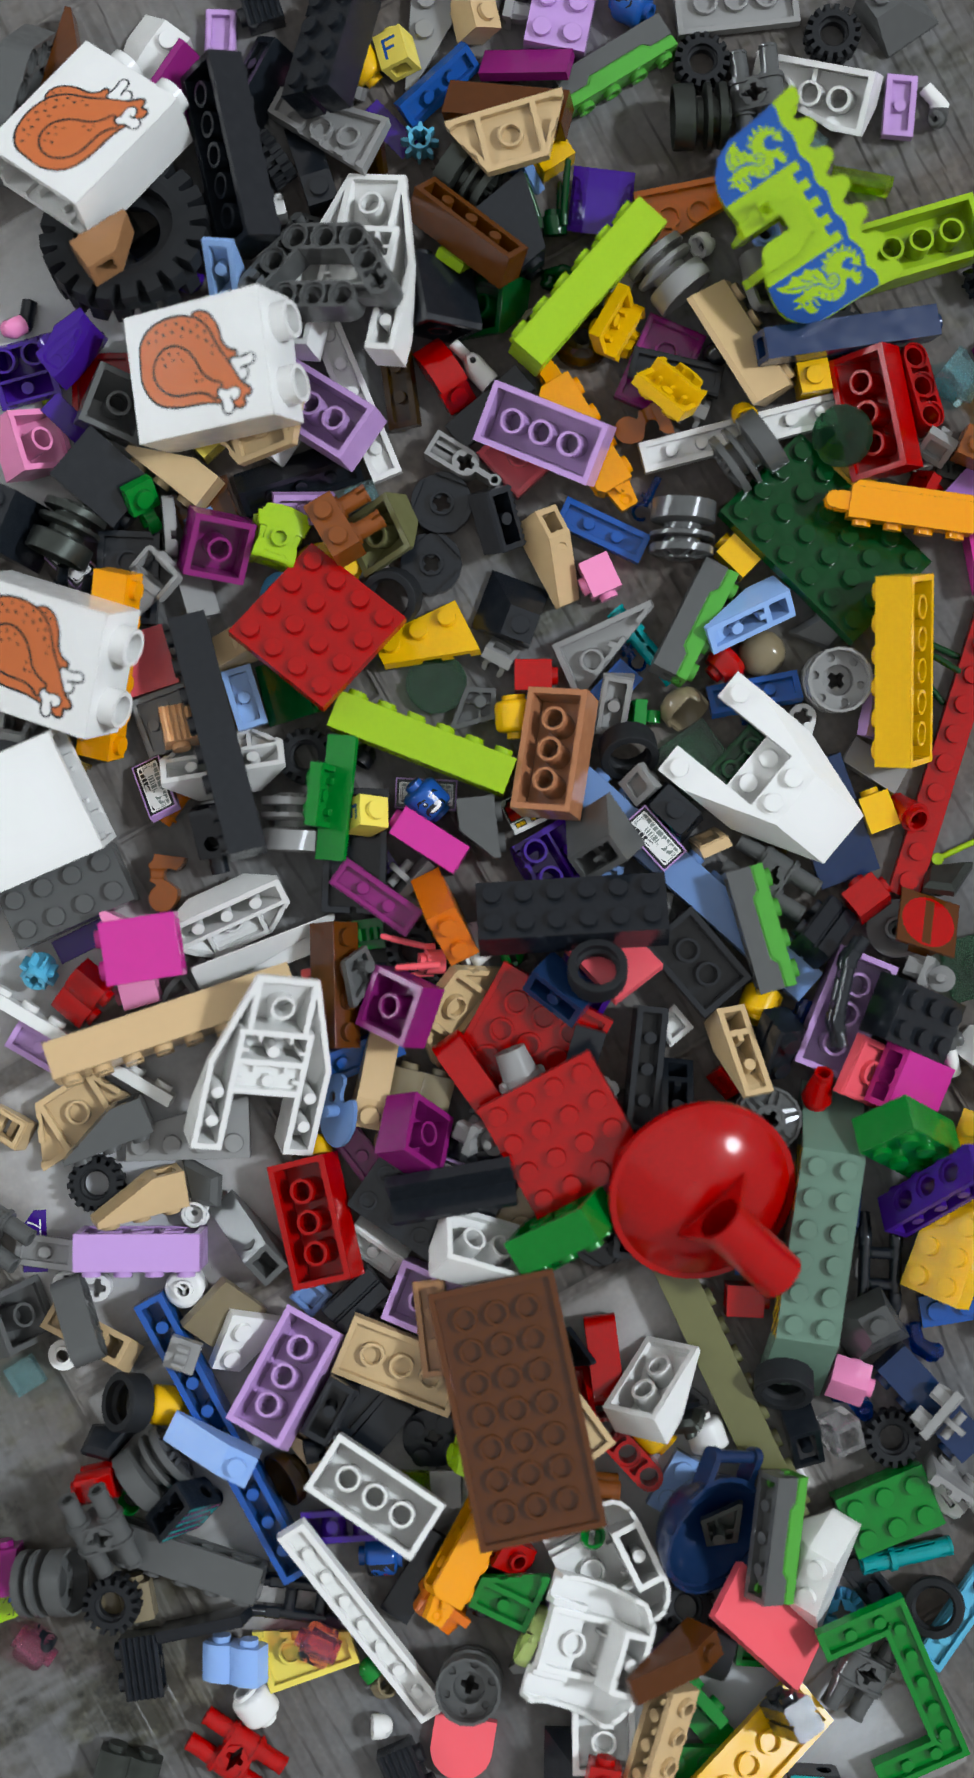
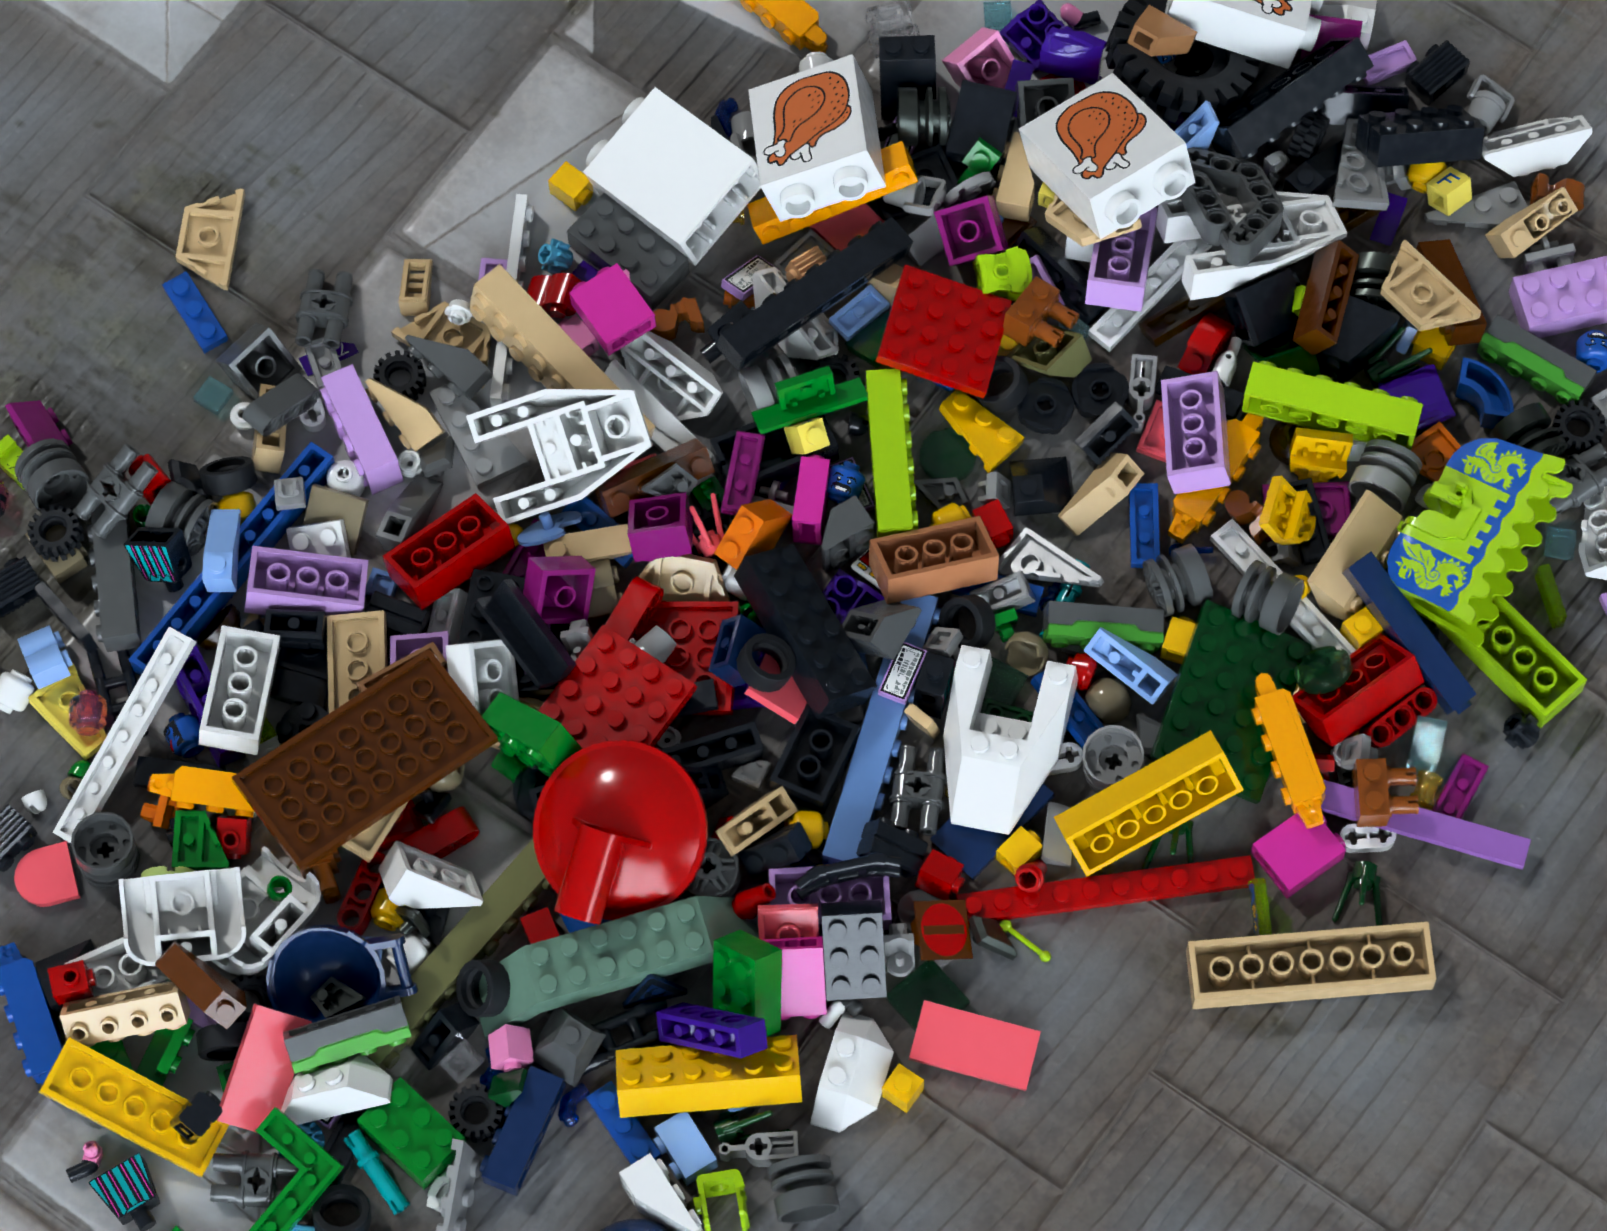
camera: 70 degrees right, 20 degrees down
blue plate [394,41,480,128] -> none
medium azure gear [400,121,439,164] -> none
magenta tile [478,48,575,81] -> none
bright pink brick [577,551,622,603] -> none
piece [722,863,800,995] -> none
light grey hips [910,1383,967,1441] -> none
none -> white plate [445,299,472,325]
none -> dark green slope [488,1068,527,1108]
none -> blue brick [1455,357,1514,429]

